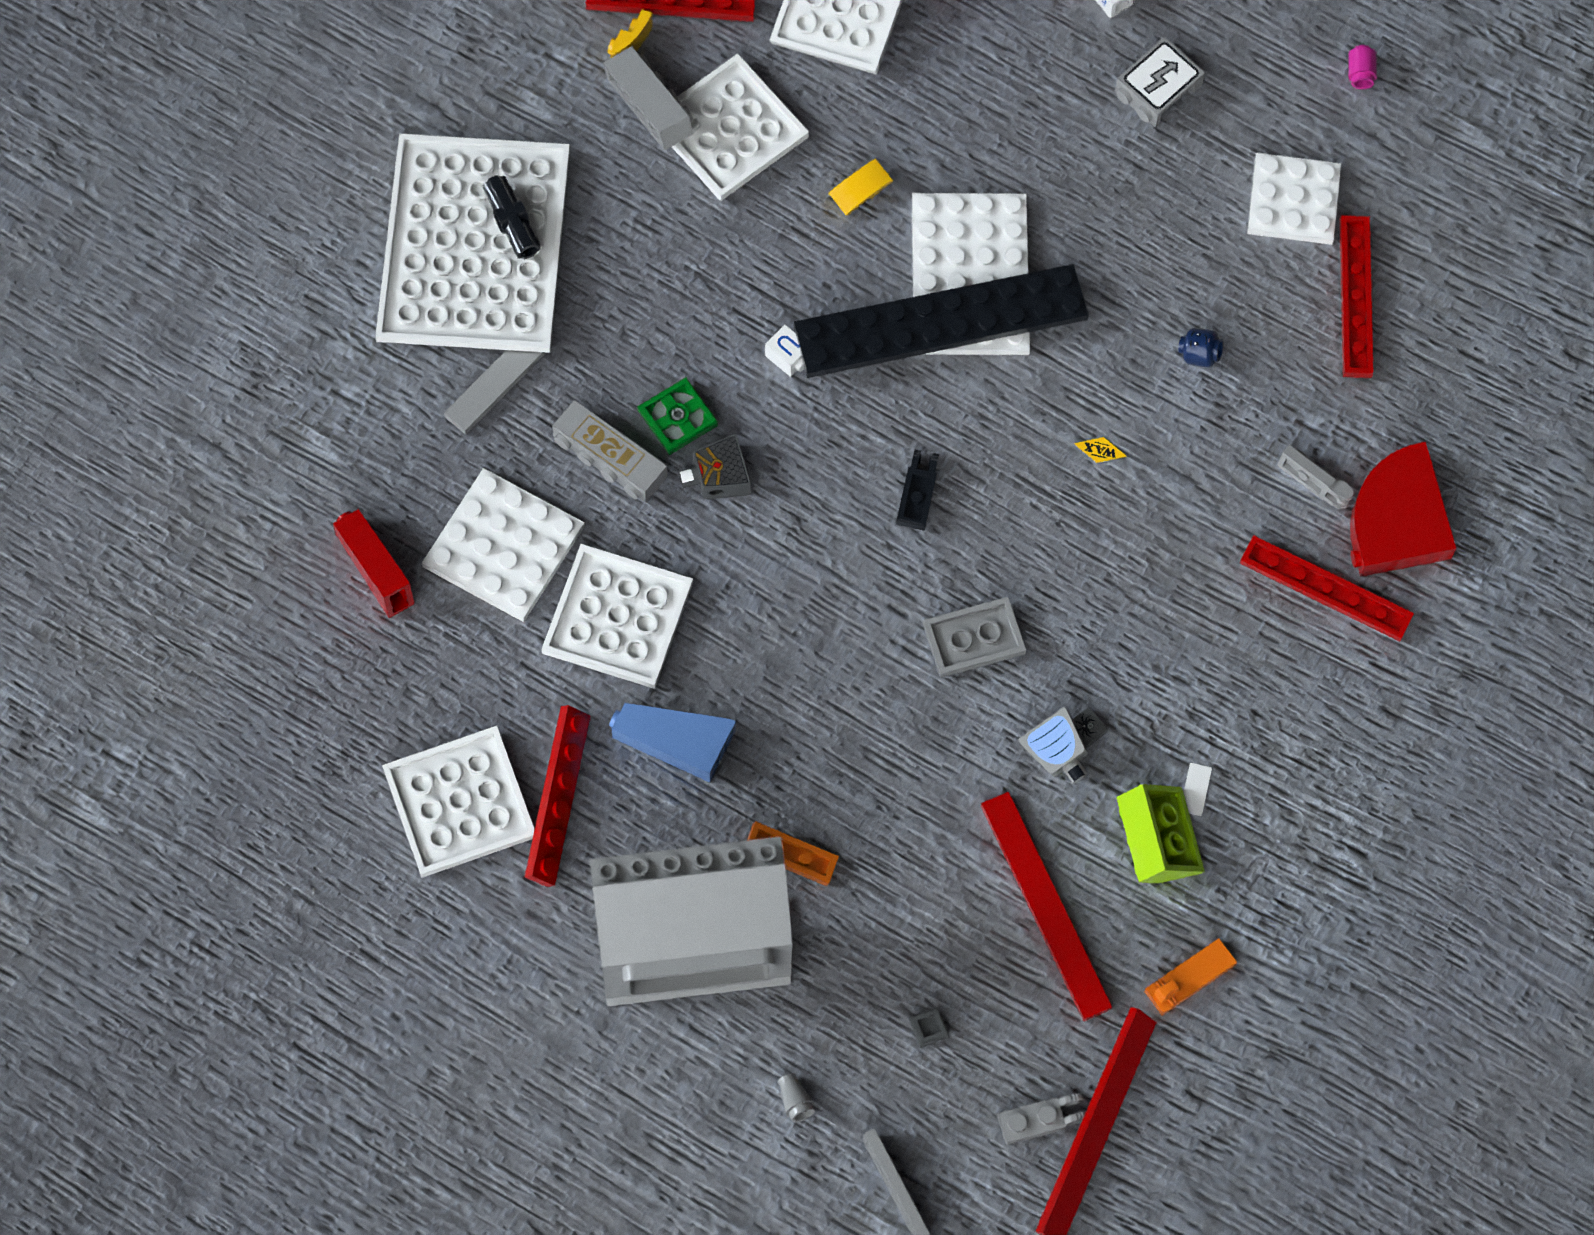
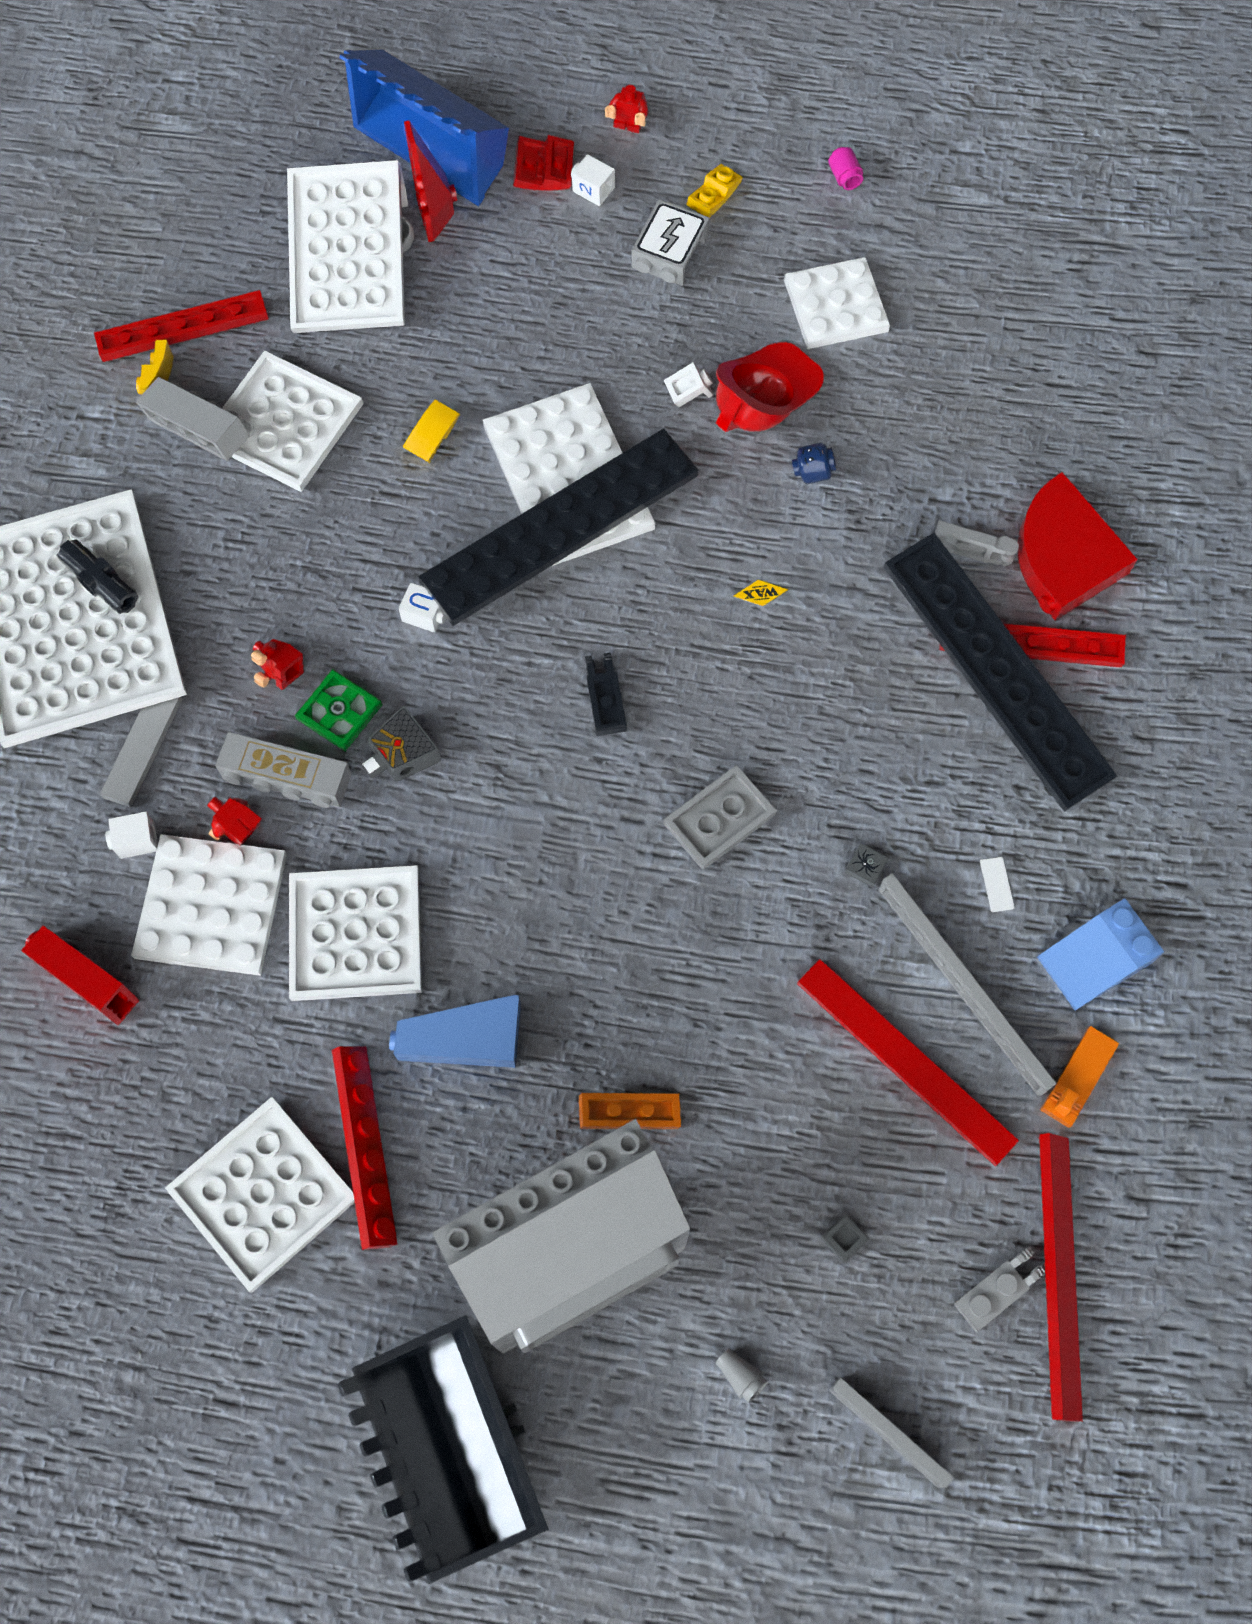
camera: 20 degrees left, 0 degrees up
torso [1018,707,1089,784] -> none
lime slope [1116,784,1205,884] -> none
red plate [1340,215,1374,378] -> none
none -> white brick [105,811,158,859]
none -> red piece [207,796,262,846]
none -> red piece [251,639,304,690]
none -> black piece [338,1315,549,1584]
none -> white bracket [664,363,714,407]
none -> yellow slope [686,164,743,218]
none -> red piece [715,342,824,432]
none -> light grey tile [879,873,1056,1097]
none -> black plate [883,532,1117,812]
none -> medium blue slope [1037,898,1164,1011]

